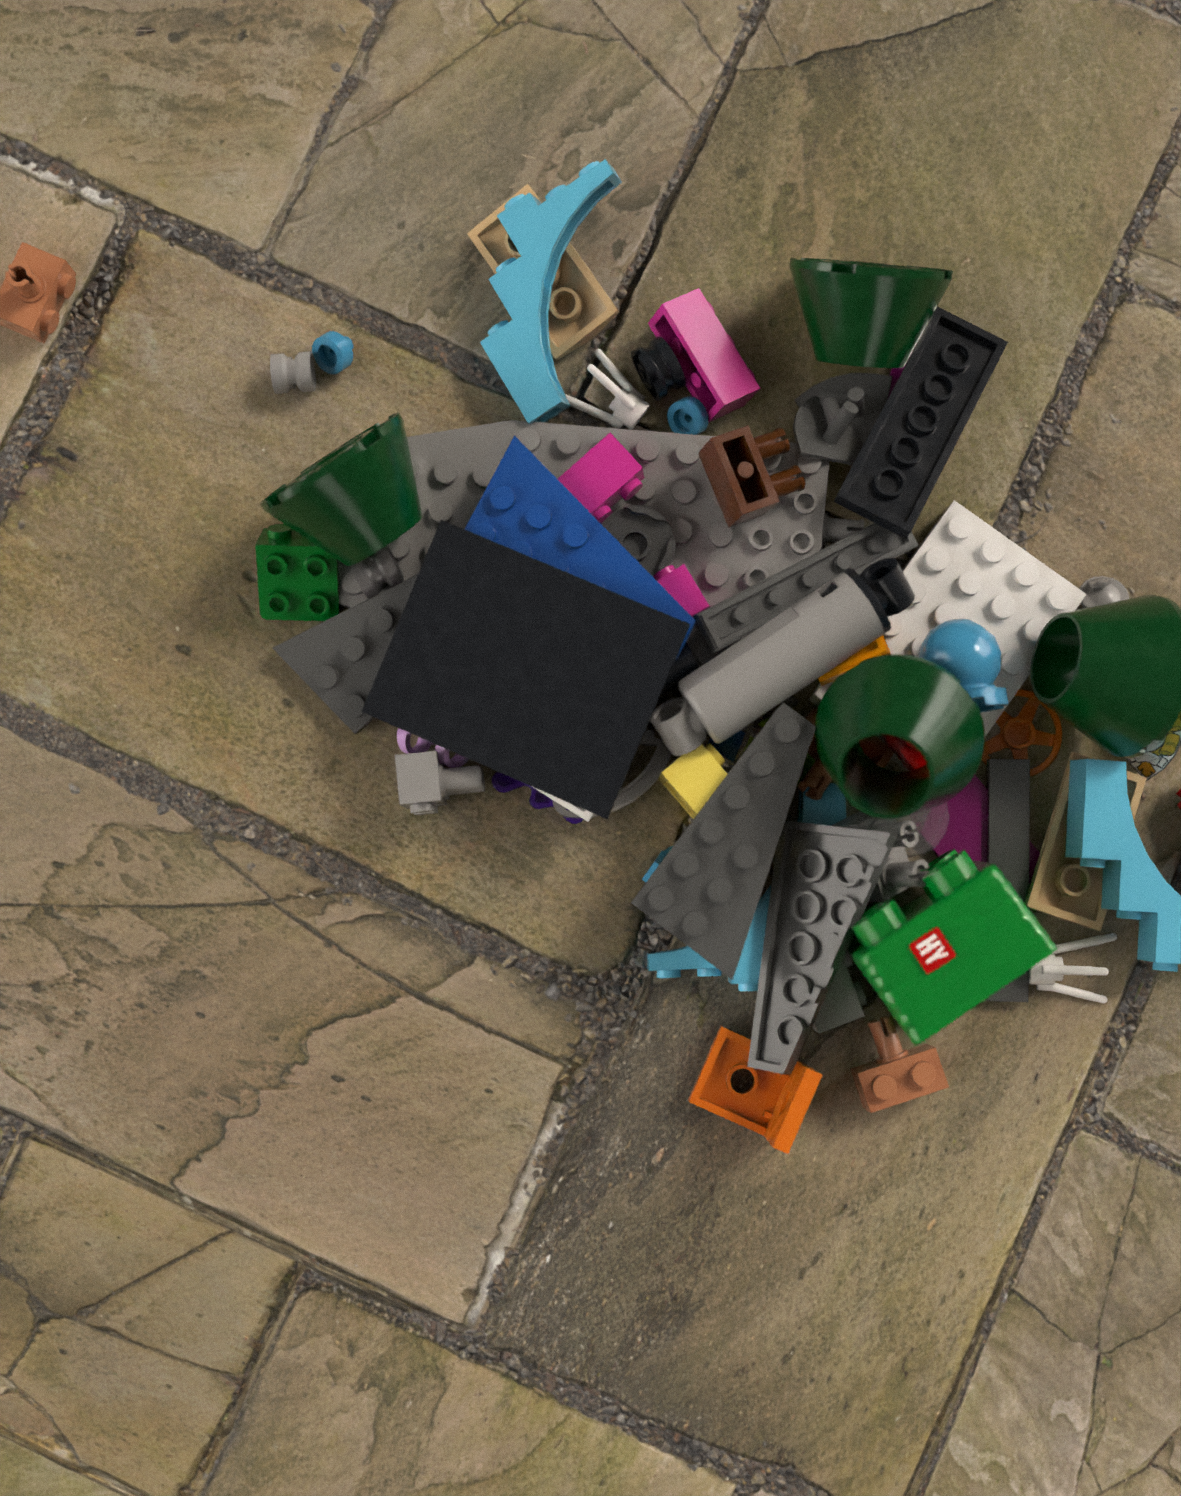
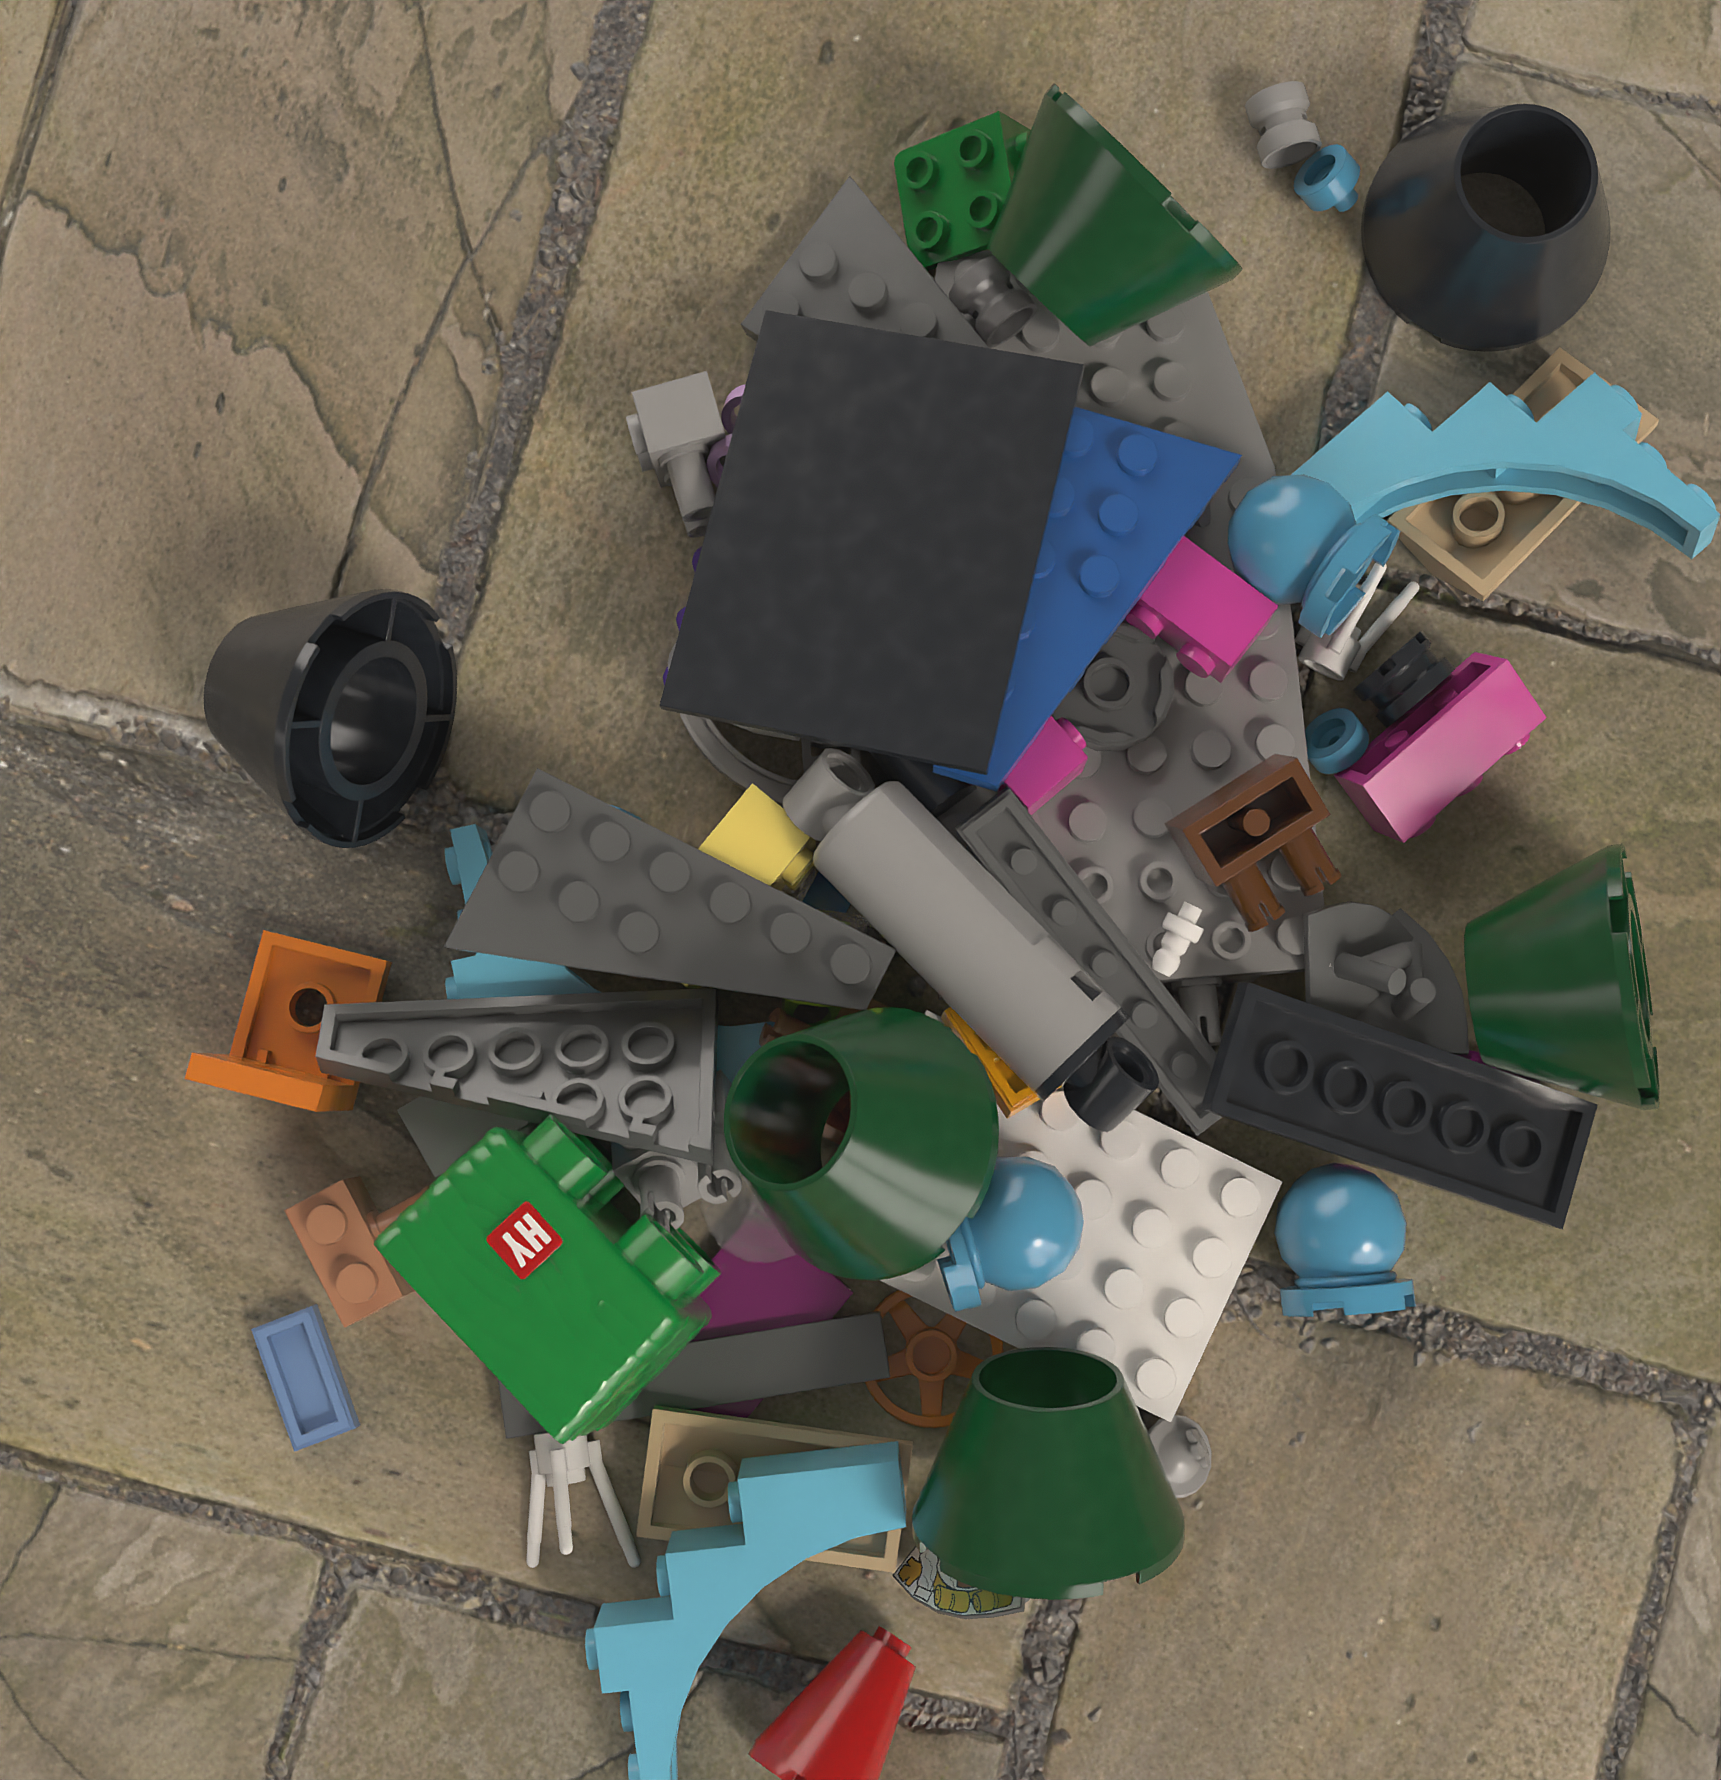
camera: 85 degrees right, 0 degrees up
none -> black cone [204,589,457,848]
none -> medium blue tile [251,1304,360,1452]
none -> white piece [1152,902,1204,977]
none -> dark azure tile [1228,474,1400,638]
none -> dark azure tile [1274,1162,1416,1317]
none -> black cone [1361,104,1610,352]

